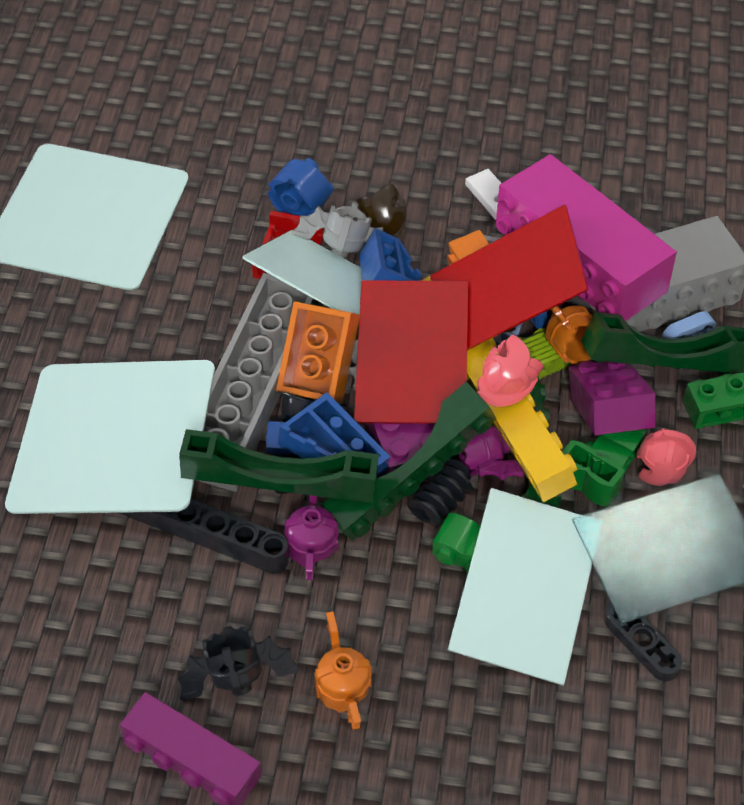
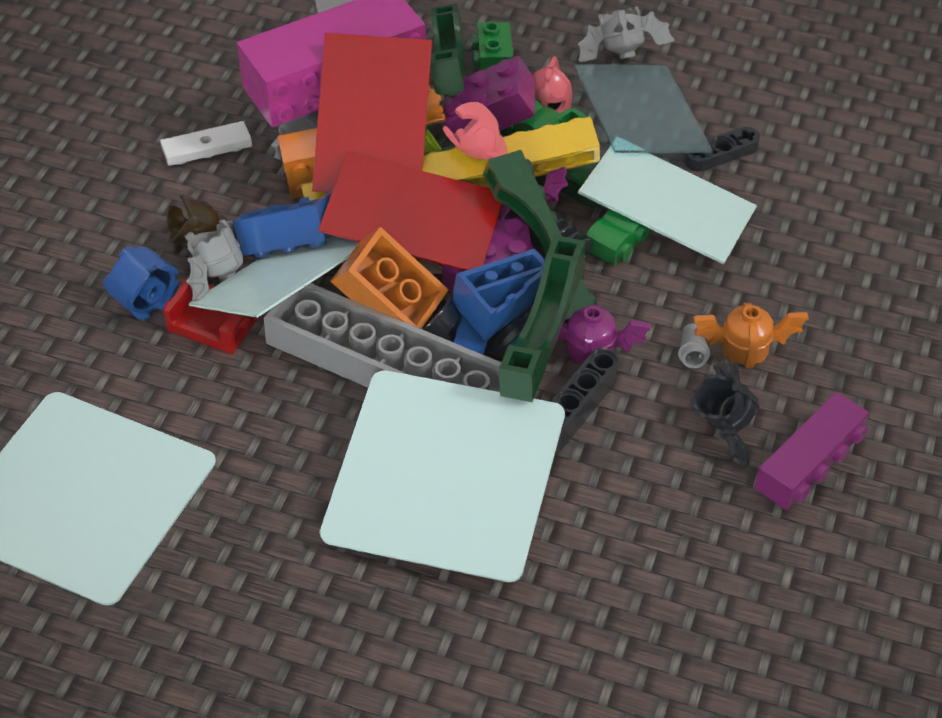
camera: 80 degrees left, 5 degrees down
none -> light grey cone [678,324,710,368]

